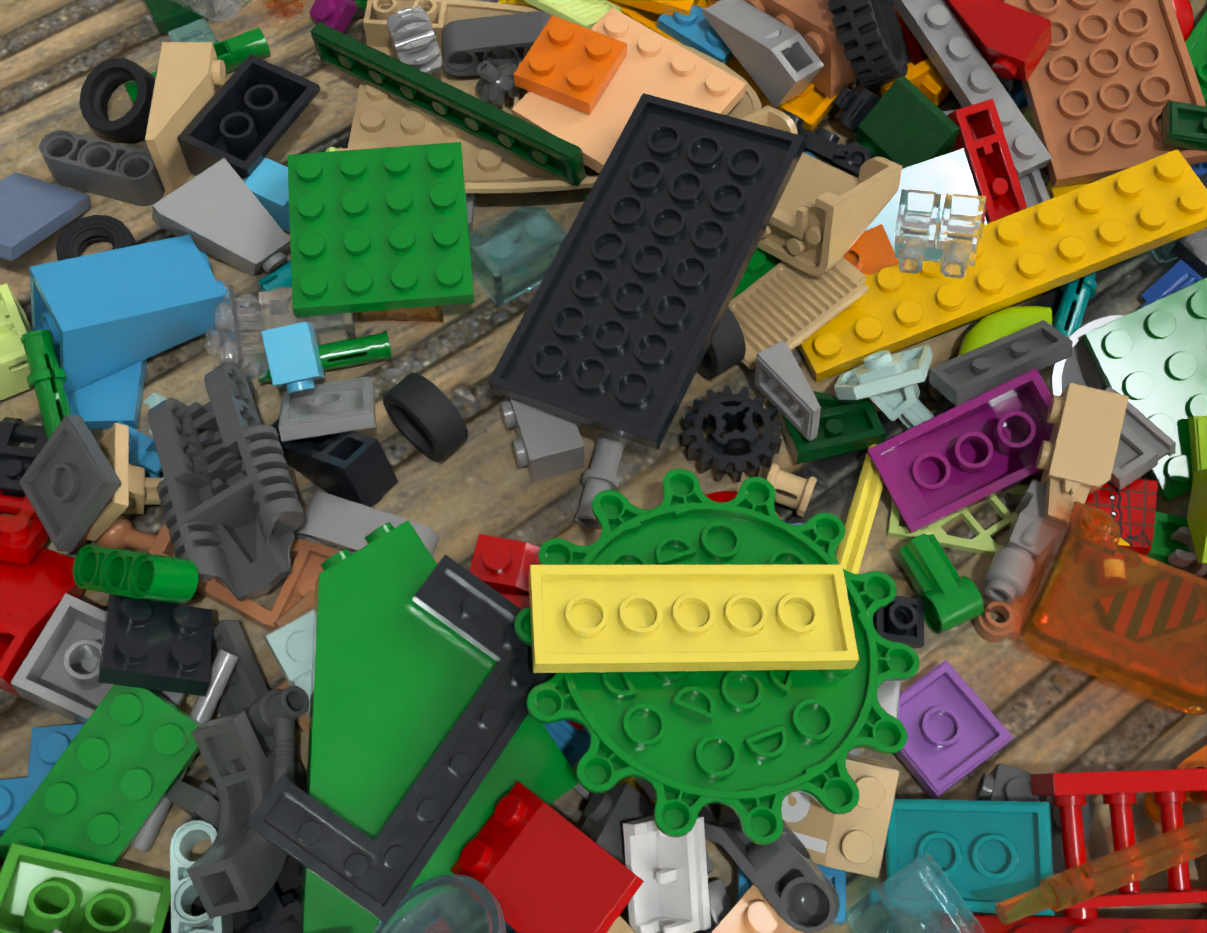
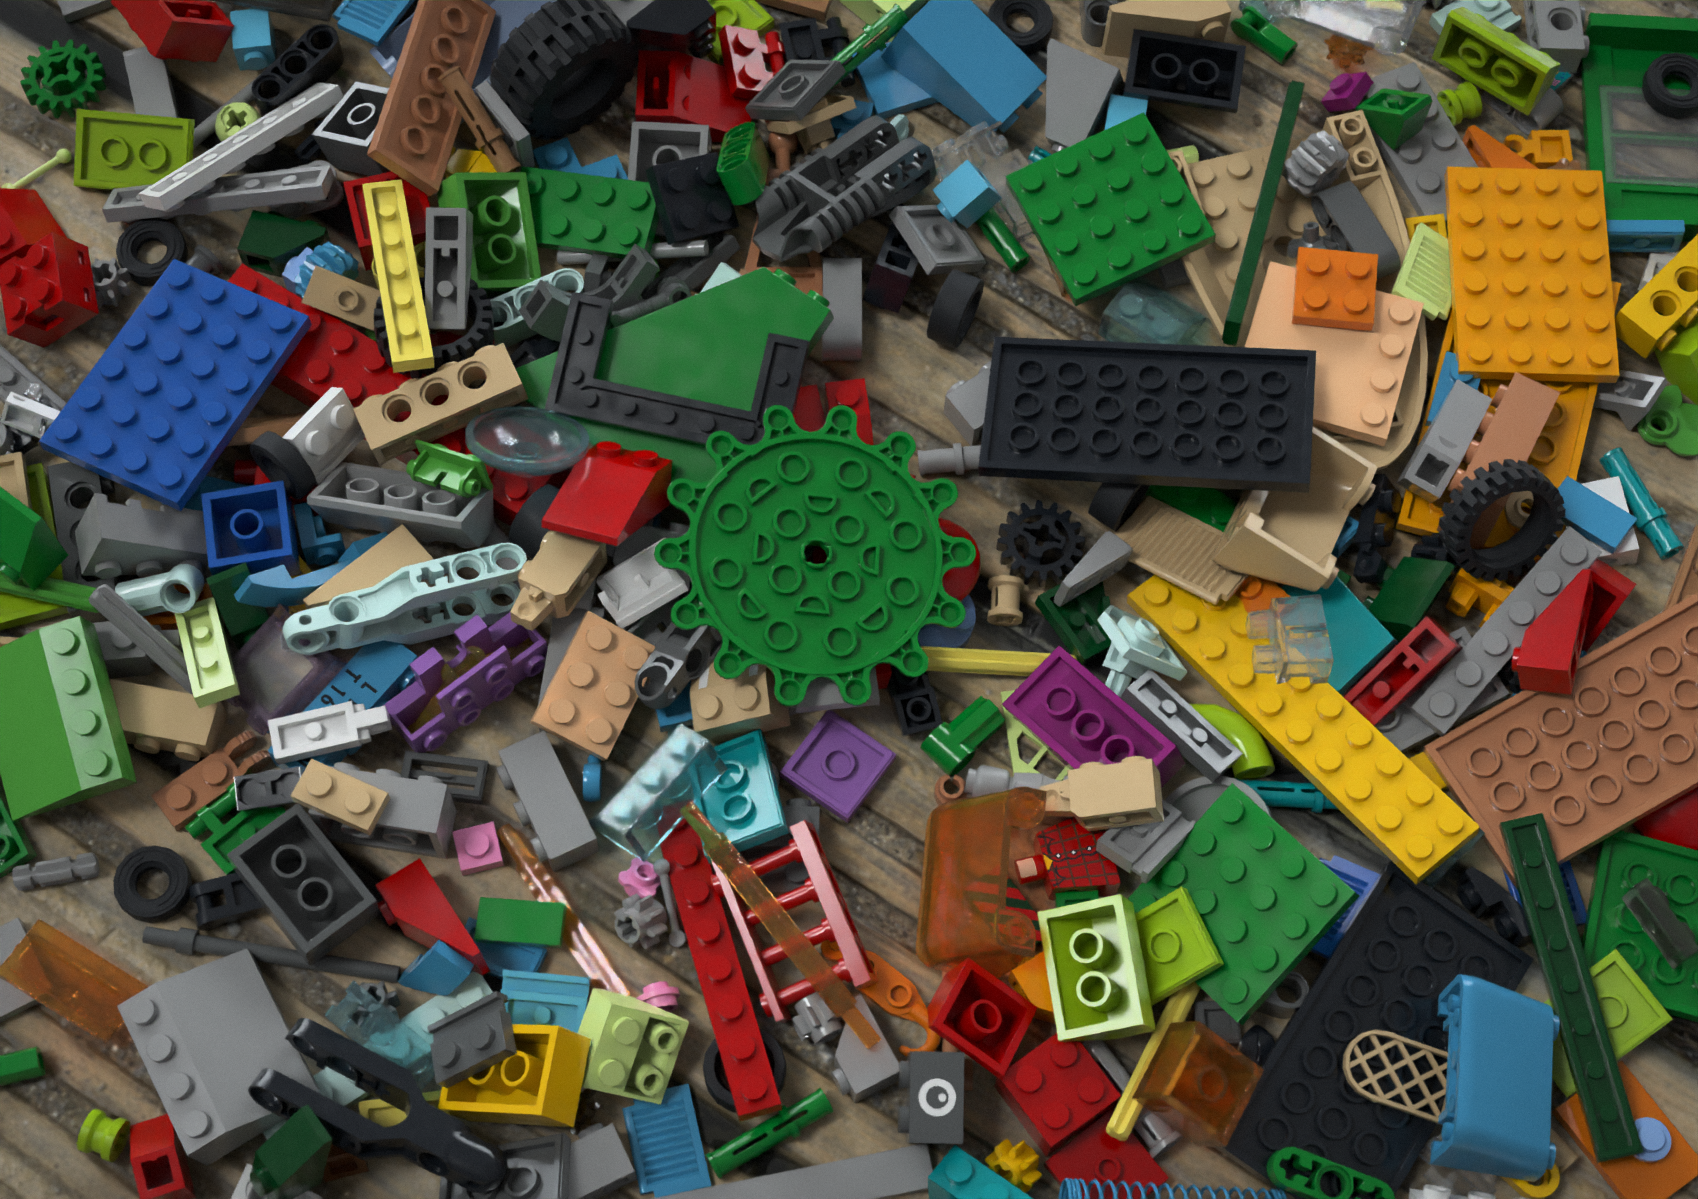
camera: 70 degrees right, 5 degrees up
light yellow plate [528,565,859,673] -> none

